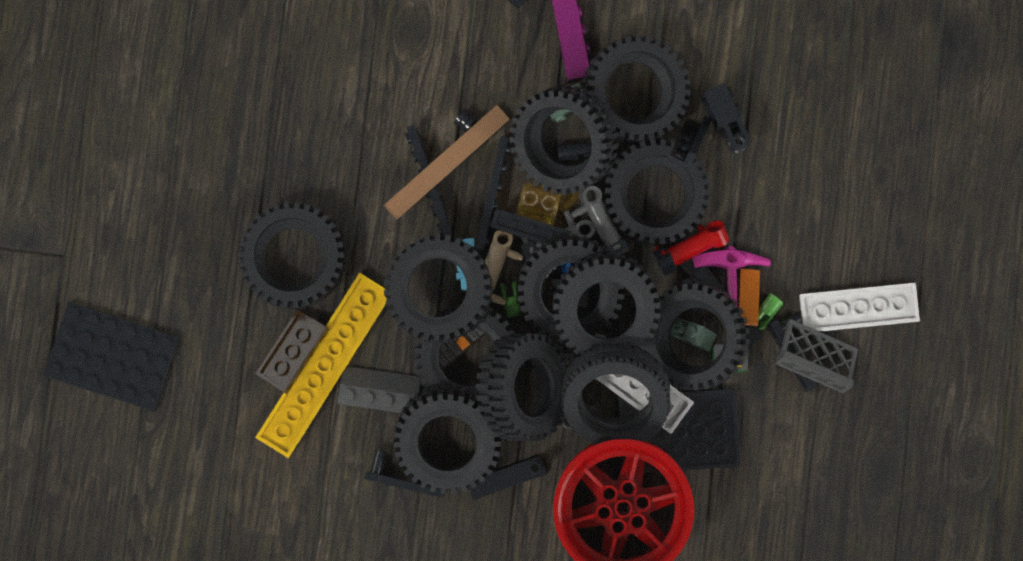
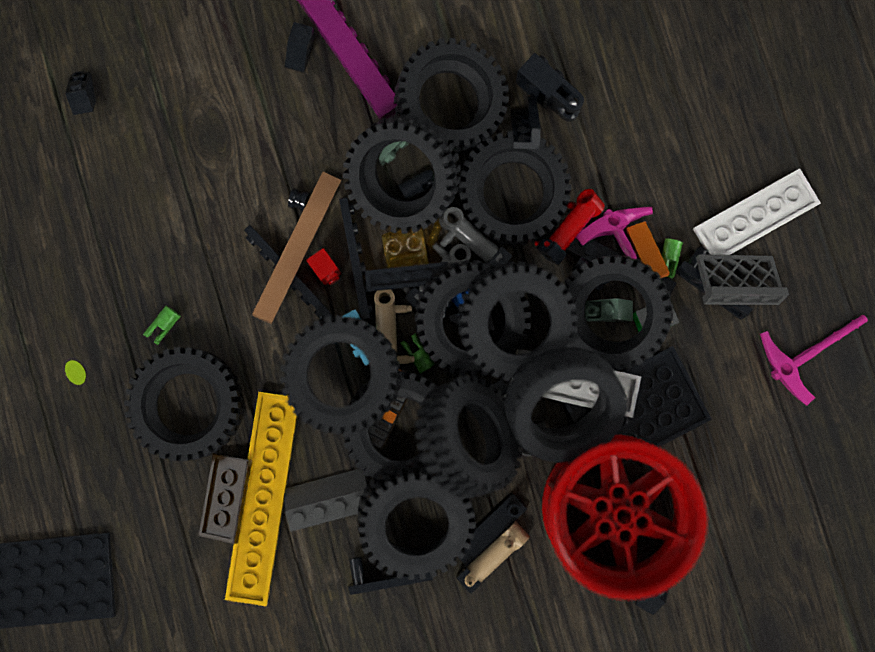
camera: 20 degrees left, 0 degrees up
none -> lime sticker [65,360,86,385]
none -> bright green hinge [143,305,181,345]
none -> red brick [306,248,341,285]
none -> tan piece [456,521,530,594]
none -> dark pink piece [760,315,868,406]

